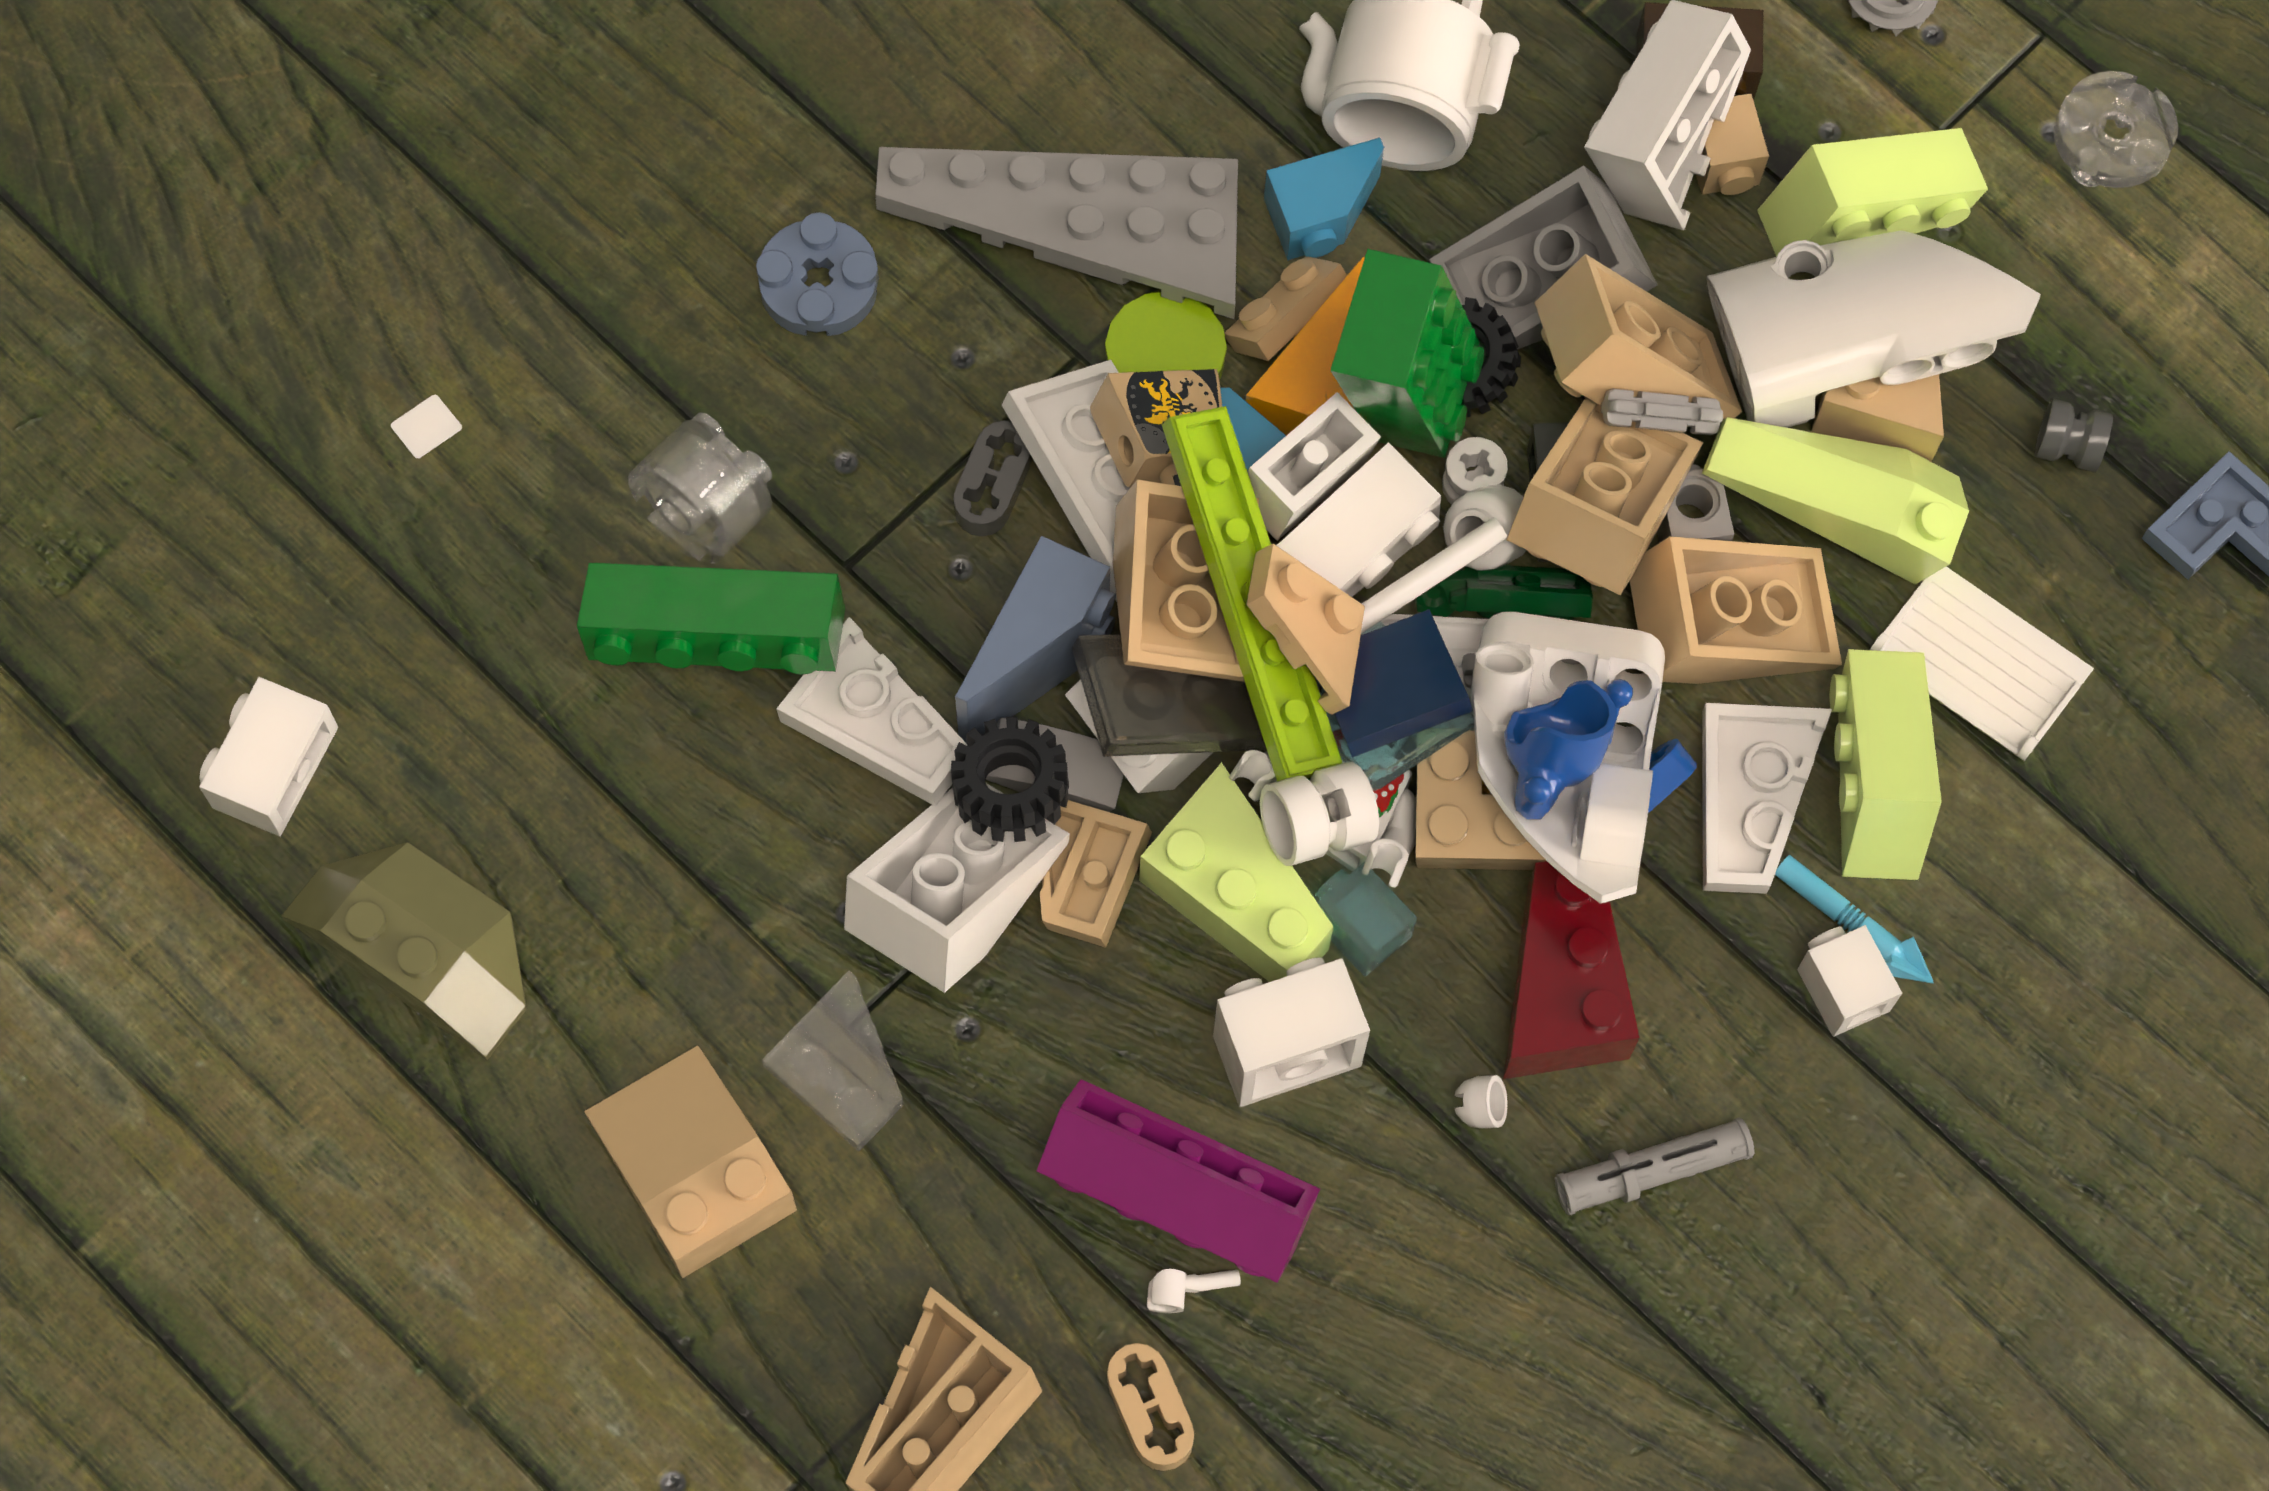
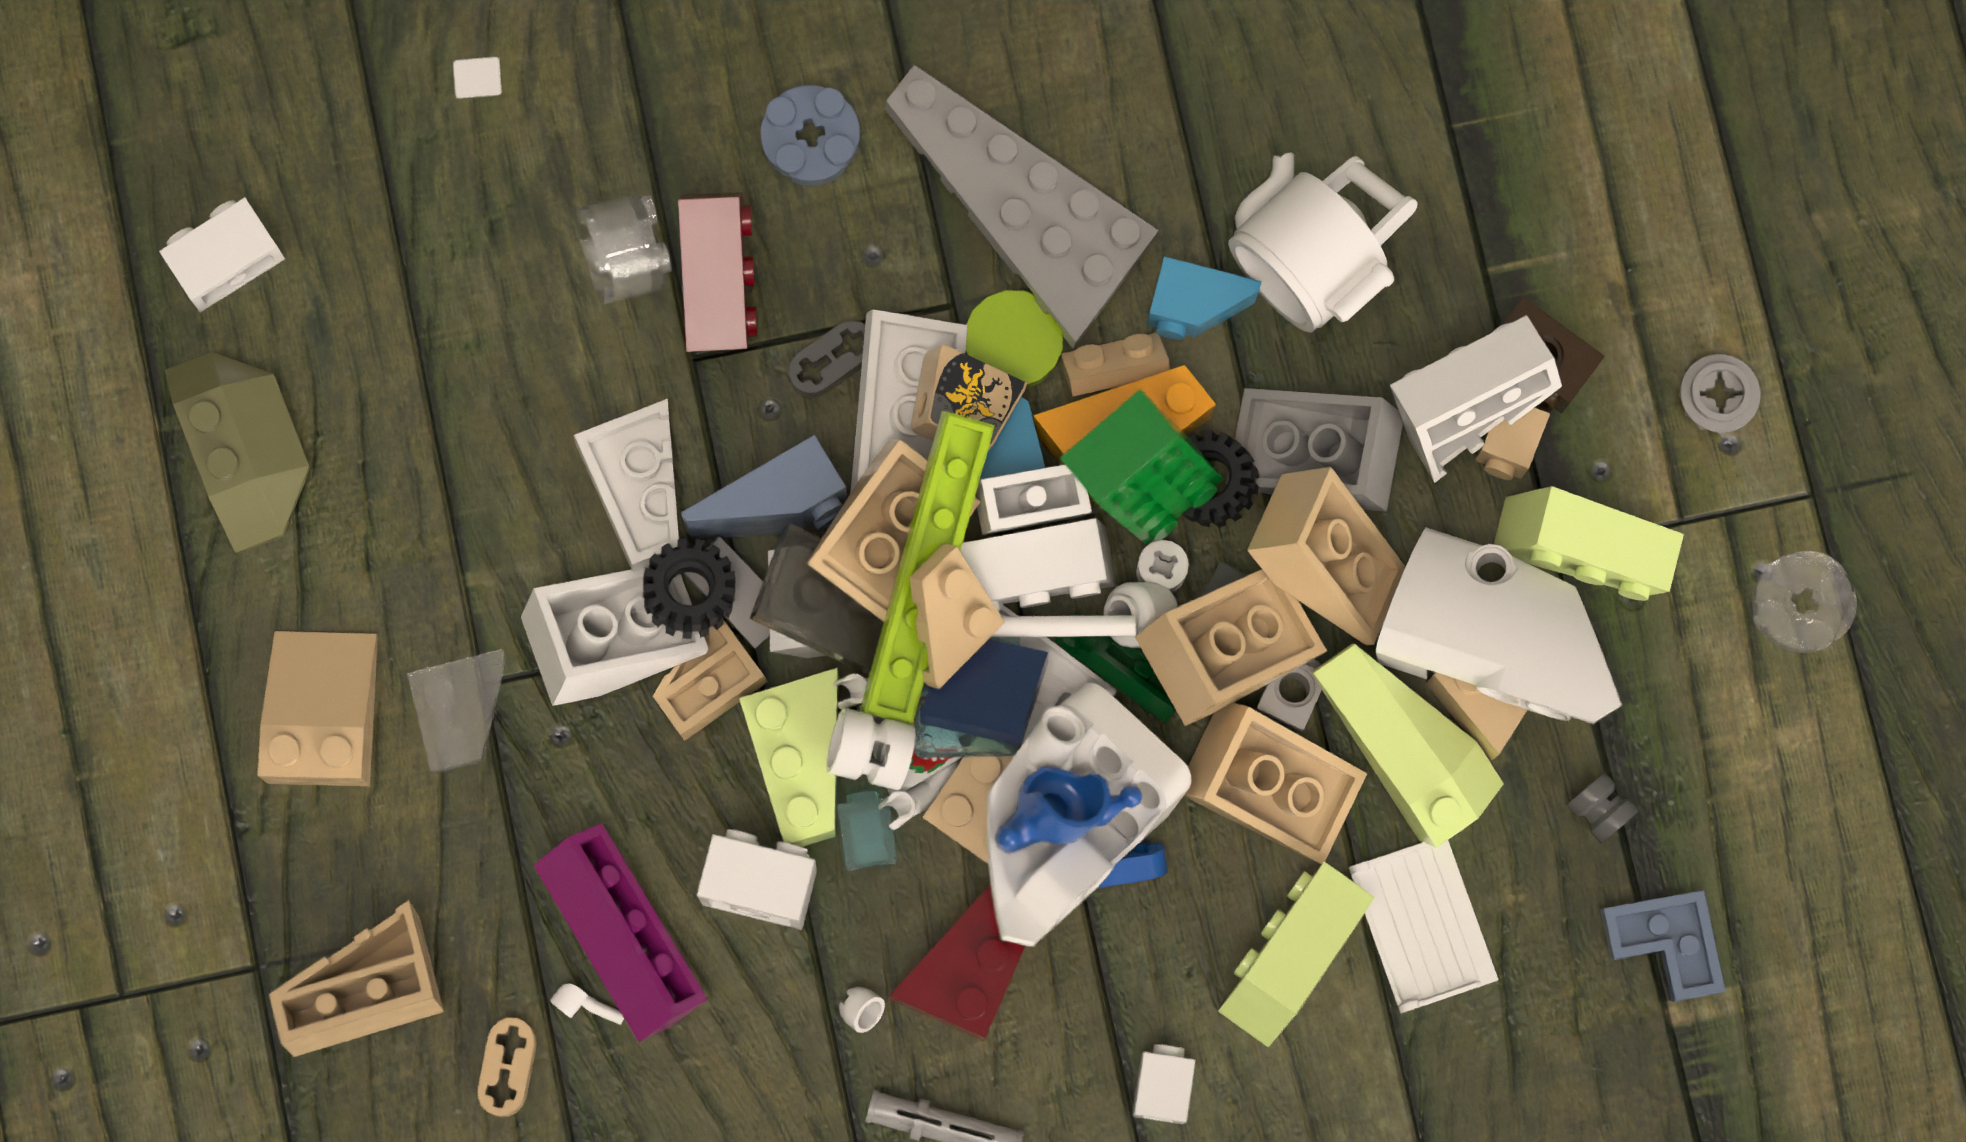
camera: 30 degrees right, 10 degrees up
green brick [577,563,845,674] -> none
light grey axle [1601,388,1723,435] -> none
white wing [1702,703,1832,894] -> none
medium azure piece [1775,855,1934,983] -> none
none -> wedge [678,192,757,352]

